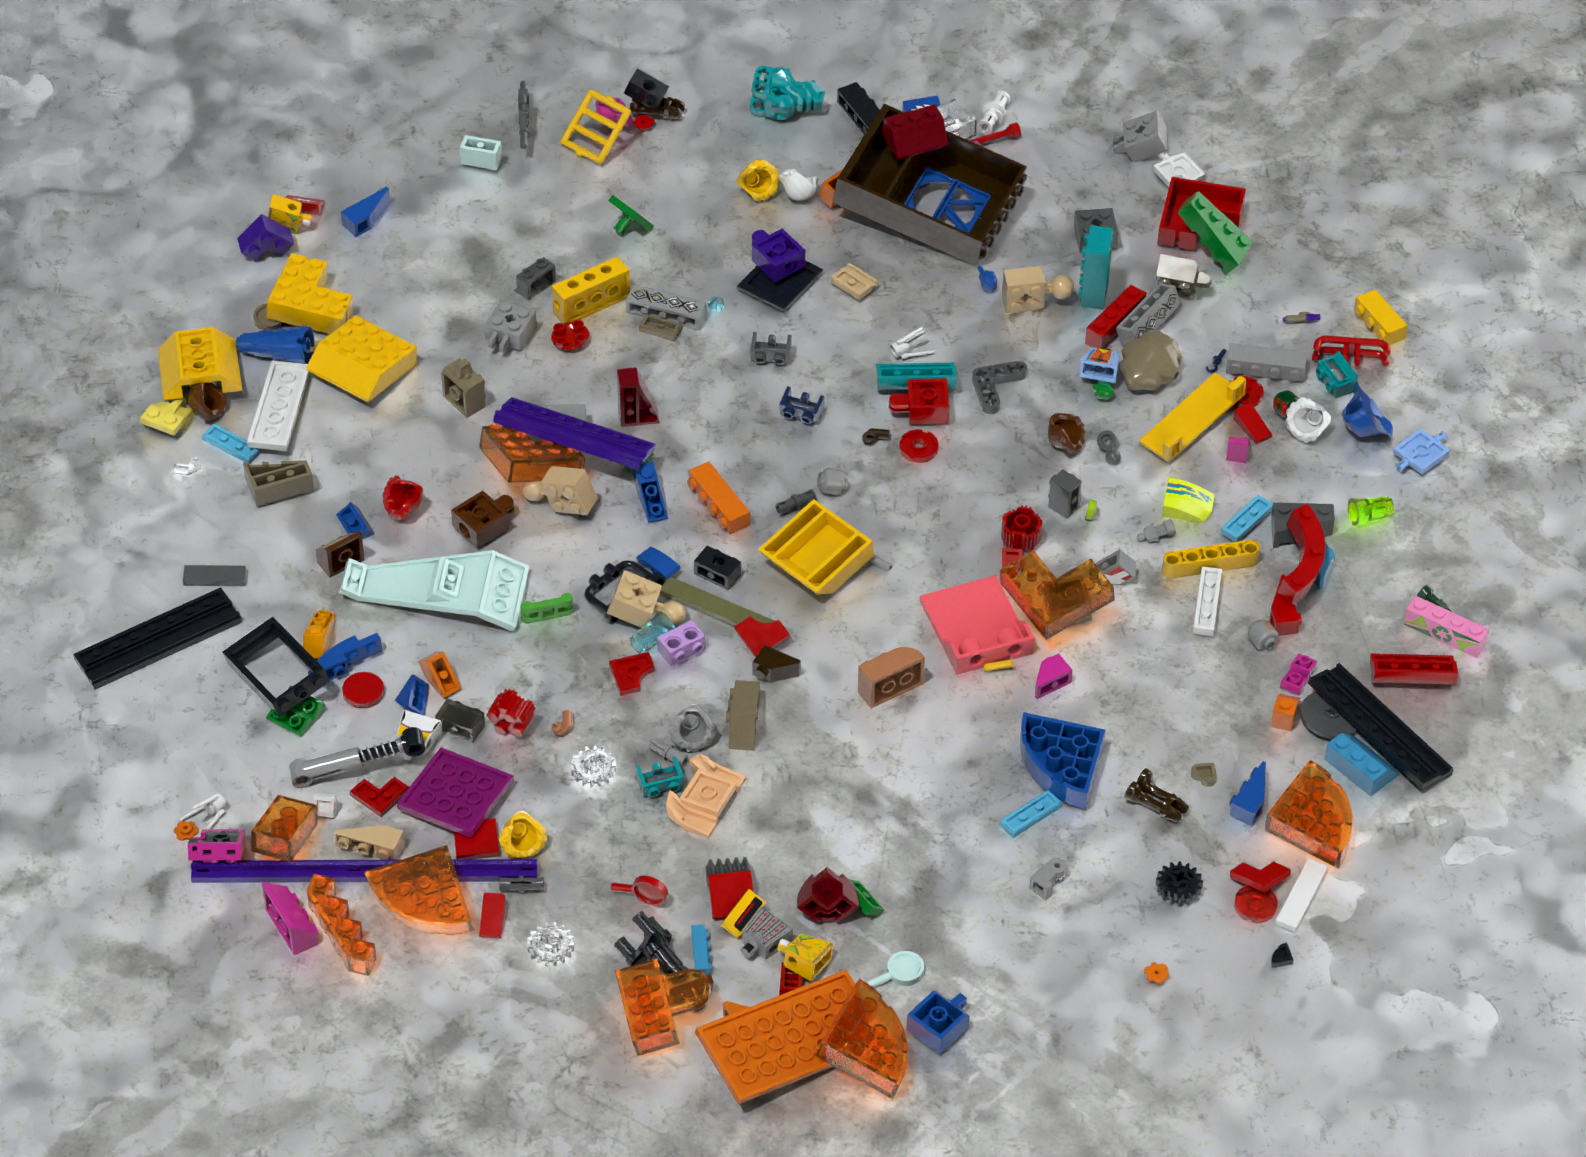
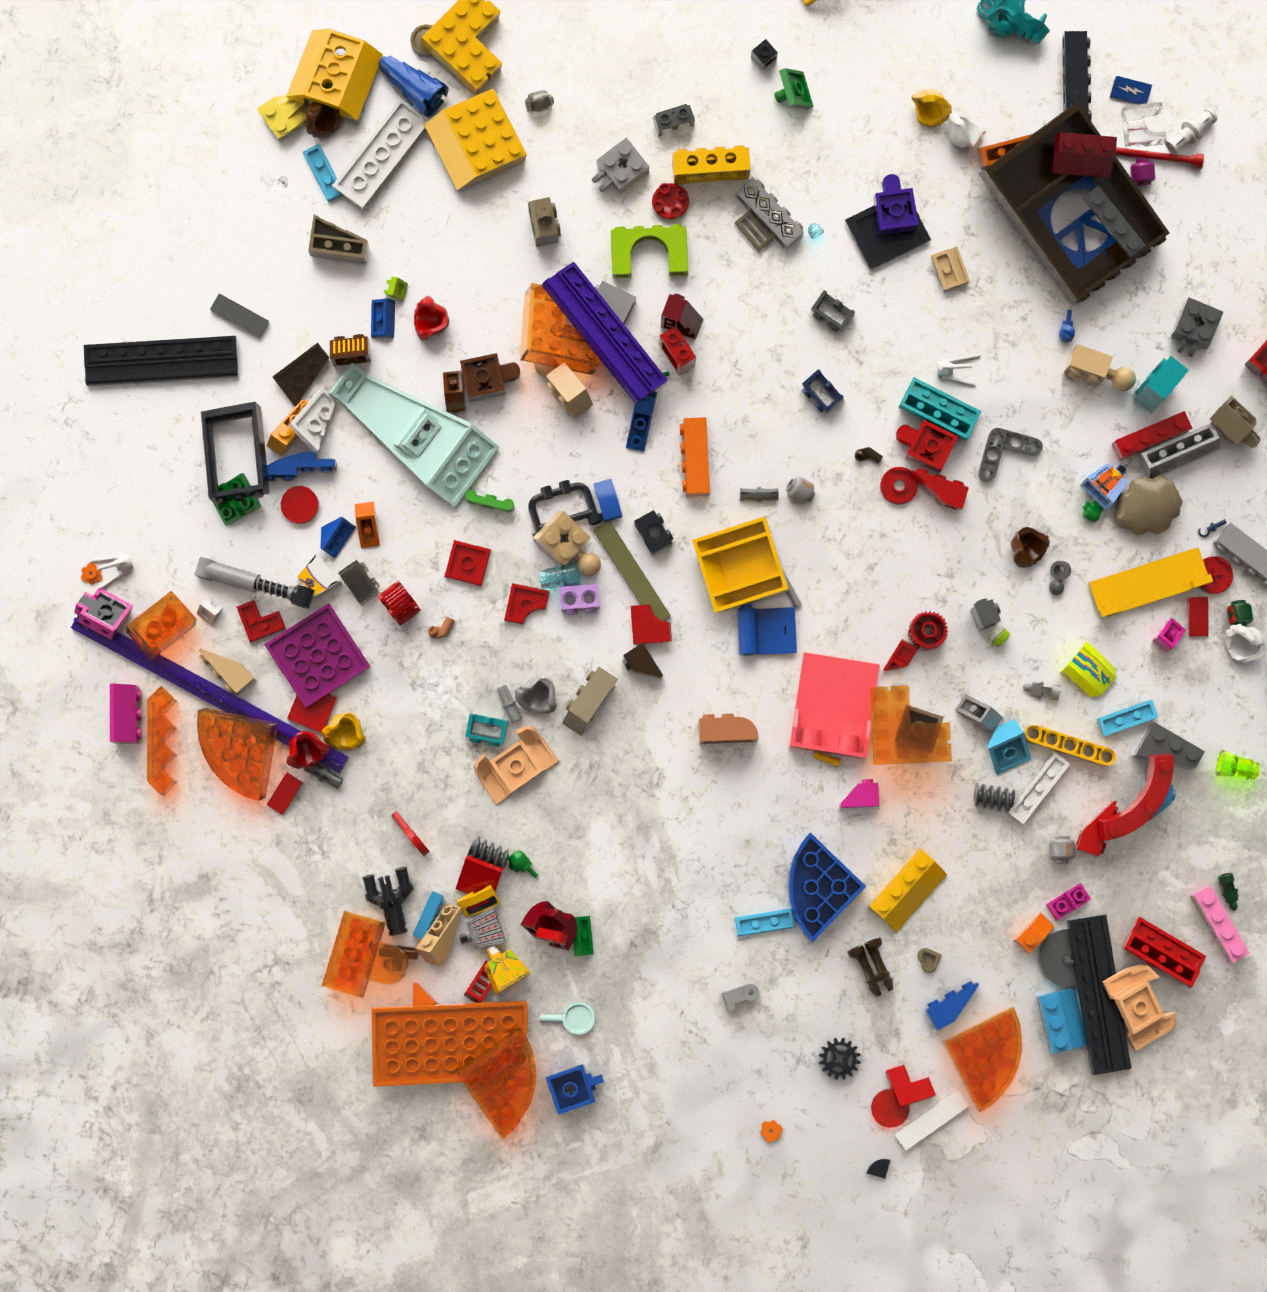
camera: 25 degrees right, 35 degrees up
none -> dark brown wing [272,342,329,407]
none -> red hair [286,731,330,769]
none -> white wing [288,387,337,453]
none -> lime tile [383,276,408,301]
none -> tan slope [416,903,462,966]
none -> reddish brown slope [443,370,466,412]
none -> red tile [444,540,491,587]
none -> green piece [508,850,538,878]
none -> clear smoke head [525,89,554,116]
none -> red beam [535,927,568,945]
none -> lime arch [611,224,688,278]
none -> red window [659,326,696,376]
none -> blue door [737,604,797,656]
none -> black brick [751,39,778,71]
none -> yellow slope [867,848,947,932]
none -> red slope [910,468,969,511]
none -> dark grey piece [973,783,1015,813]
none -> medium azure slope [987,719,1031,775]
none -> dark grey plate [1082,186,1146,258]
none -> light nougat piece [1102,964,1176,1051]

